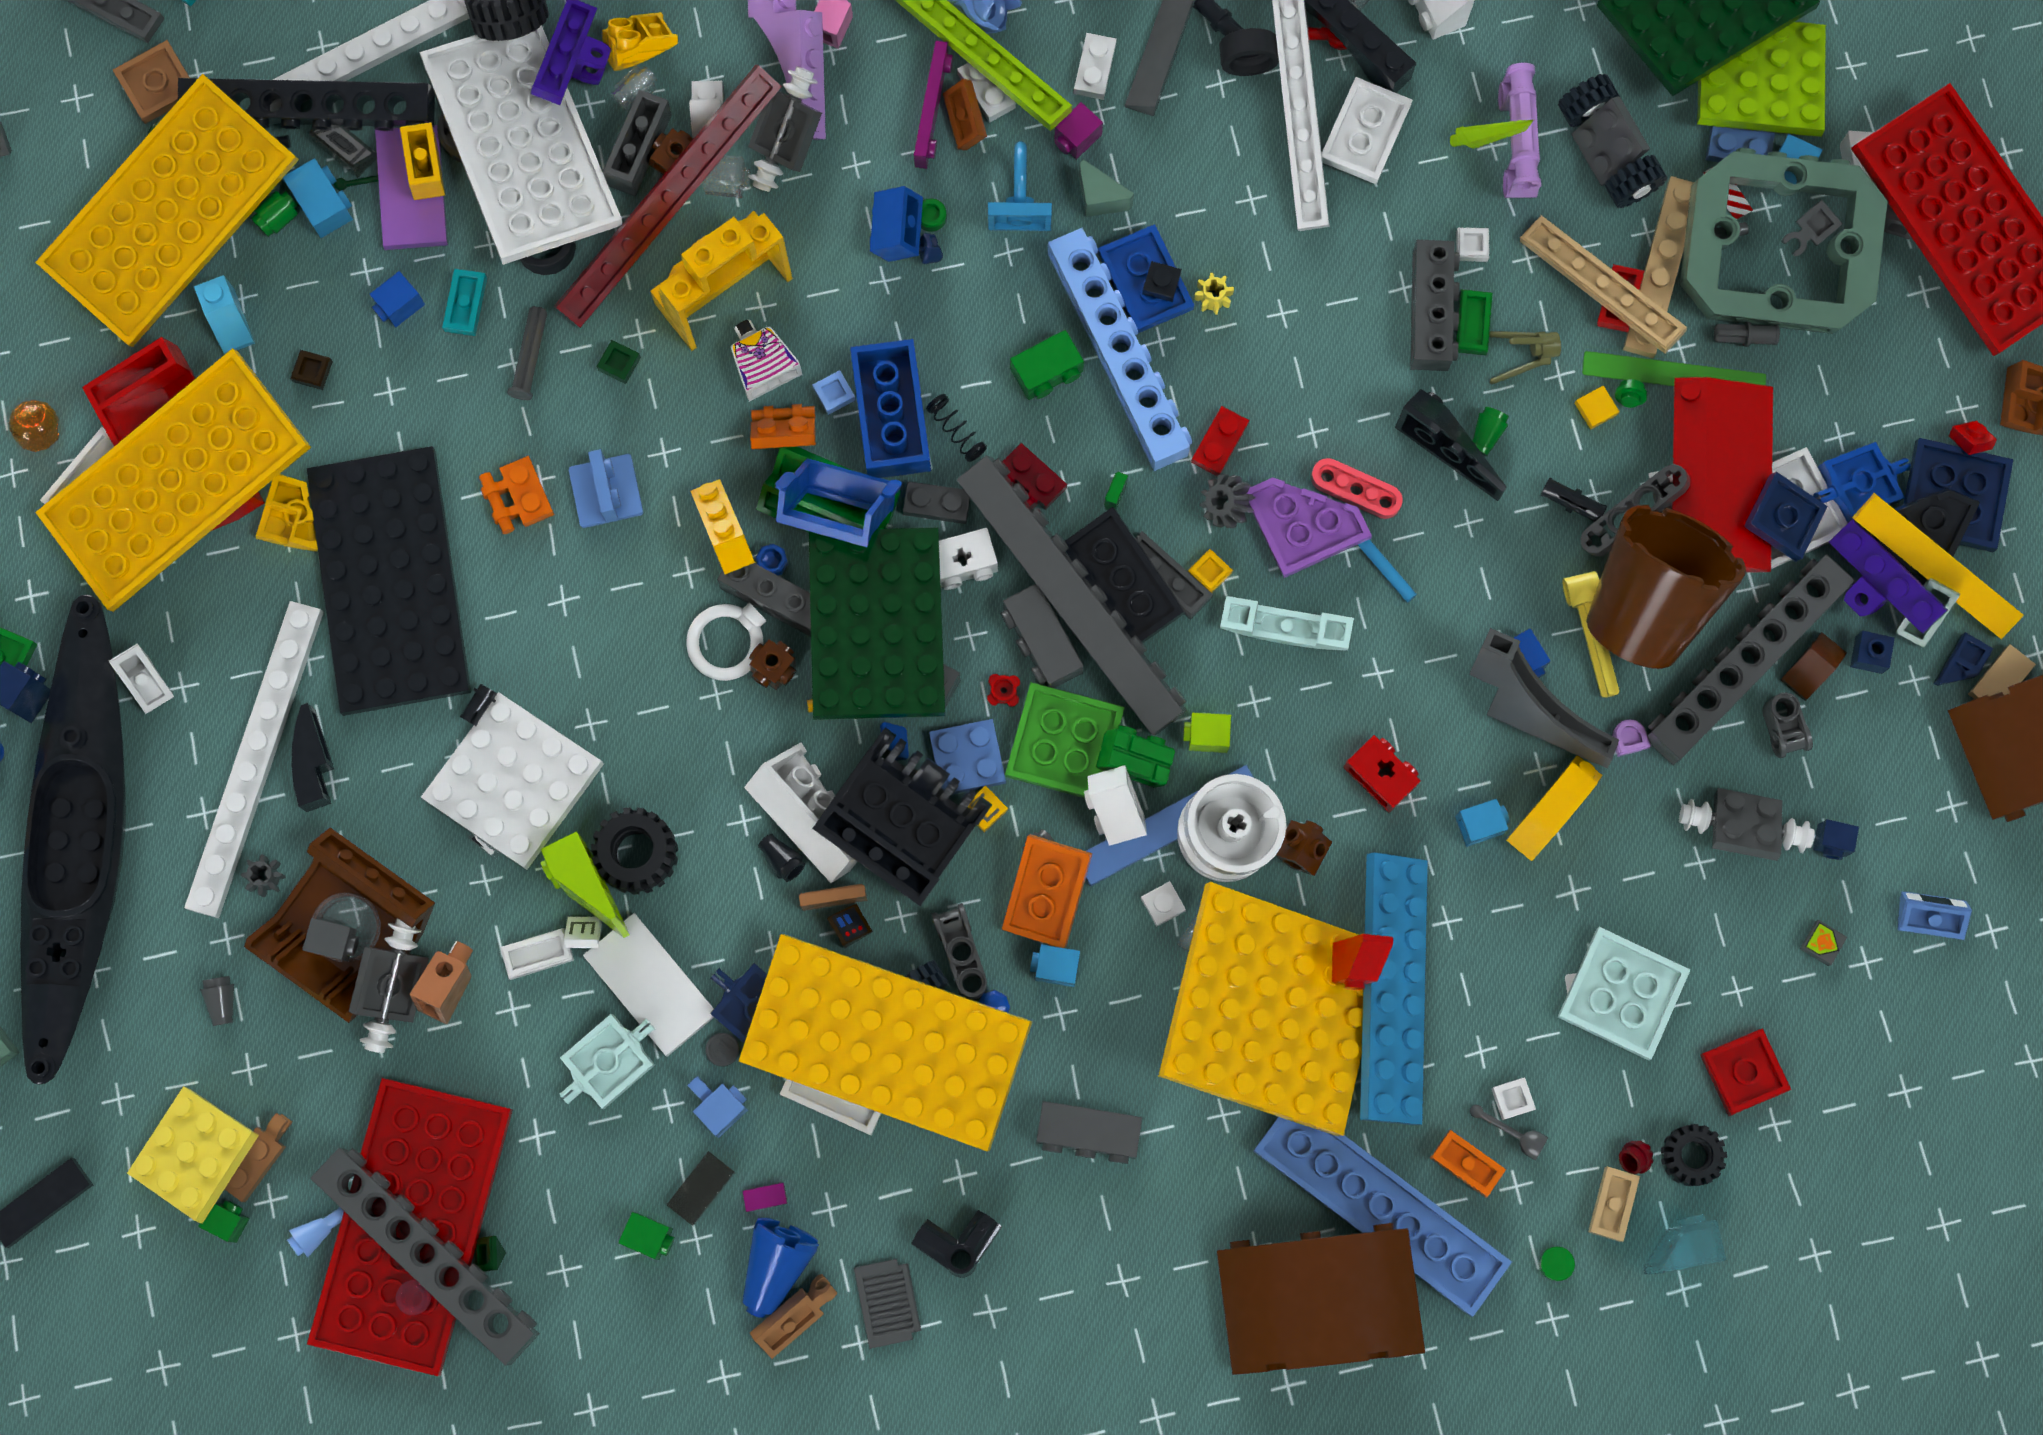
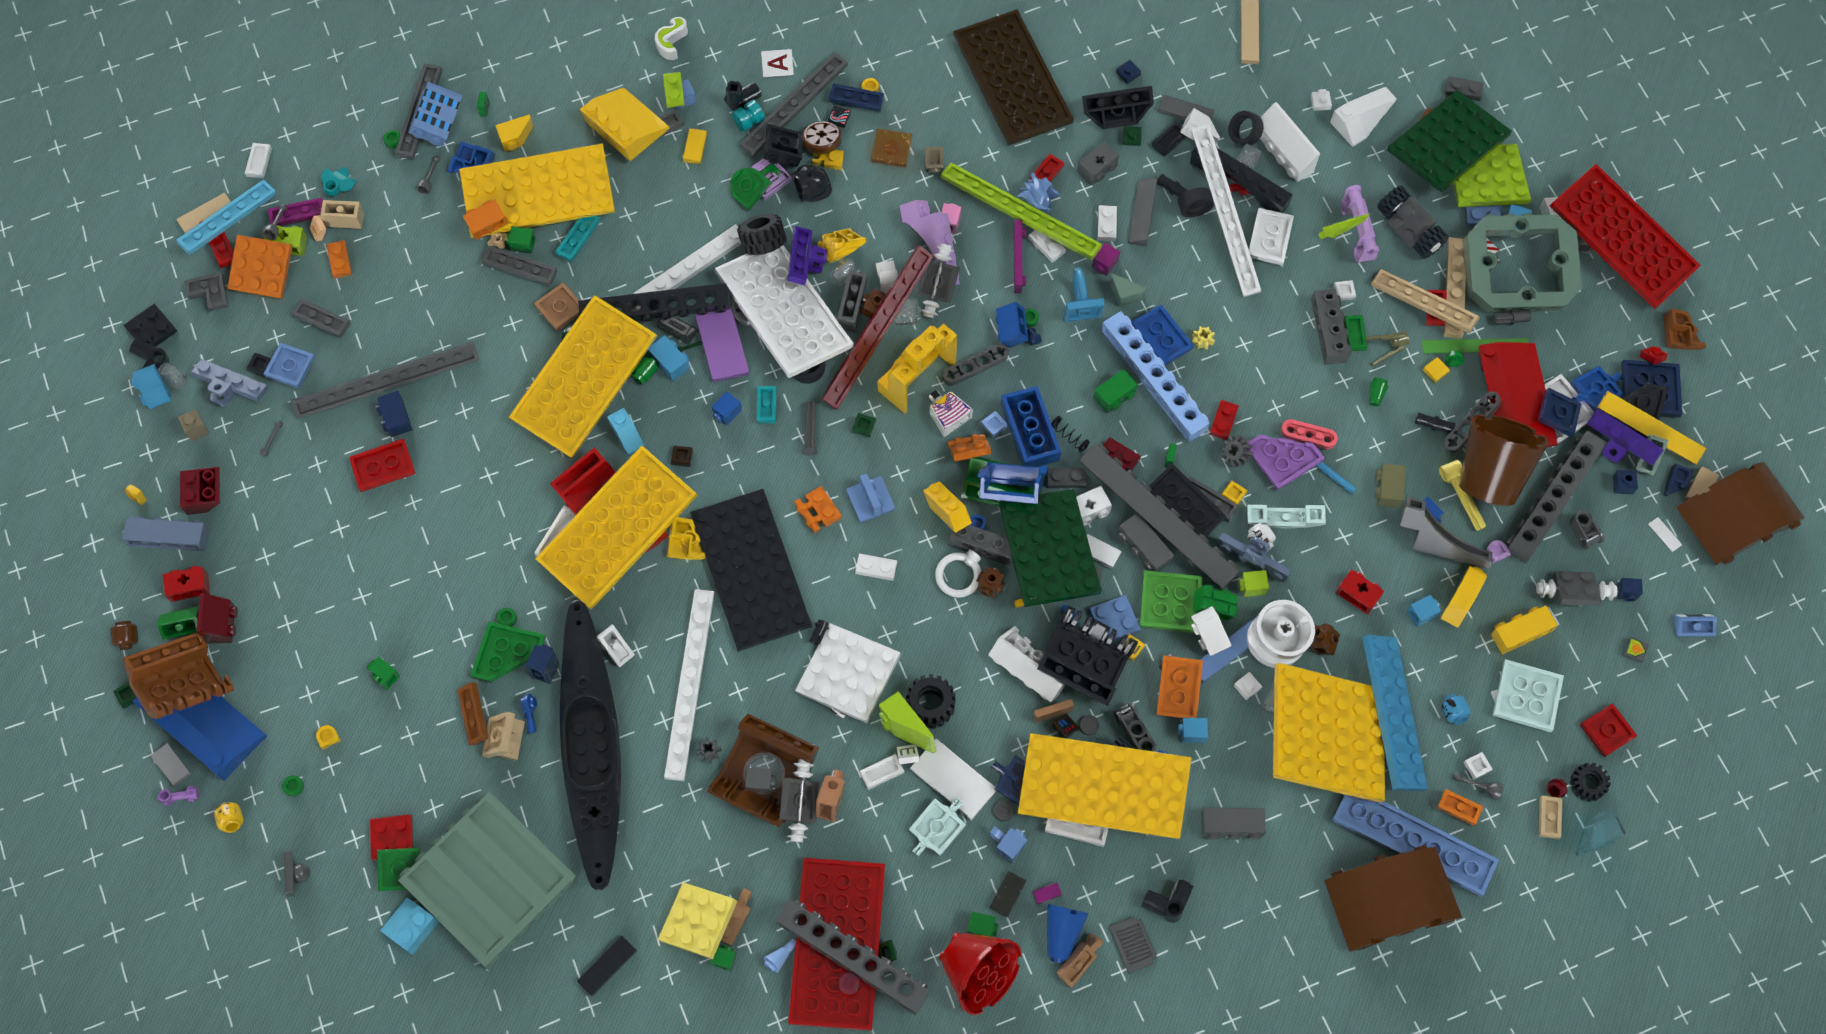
camera: 10 degrees left, 10 degrees down
clear orange hair [9,400,60,452] -> none
dark grey cone [200,976,234,1026] -> none
black slope [291,703,334,812] -> none
yellow brick [400,122,445,200] -> none
black cone [758,834,805,882] -> none
dark orange plate [943,79,987,151] -> none
red plate [987,674,1020,707] -> none
black plate [1142,261,1182,302] -> none
red slope [1332,934,1393,990] -> none
black wedge [1395,389,1507,501] -> none
green tile [1539,1247,1575,1281] -> none
reddish brown slope [1780,632,1847,701] -> none
dark grey plate [1781,200,1843,256] -> none
none -> white plate [855,554,897,581]
none -> red cone [939,932,1022,1015]
none -> dark grey beam [943,344,1009,386]
none -> dark grey piece [1080,715,1100,735]
none -> white tile [1087,534,1122,569]
none -> sand blue plate [1216,533,1291,583]
none -> white head [1247,523,1276,551]
none -> olive brick [1374,463,1406,508]
none -> dark azure head [1441,694,1471,725]
none -> yellow brick [1490,605,1558,655]
none -> white sticker [1648,517,1682,552]

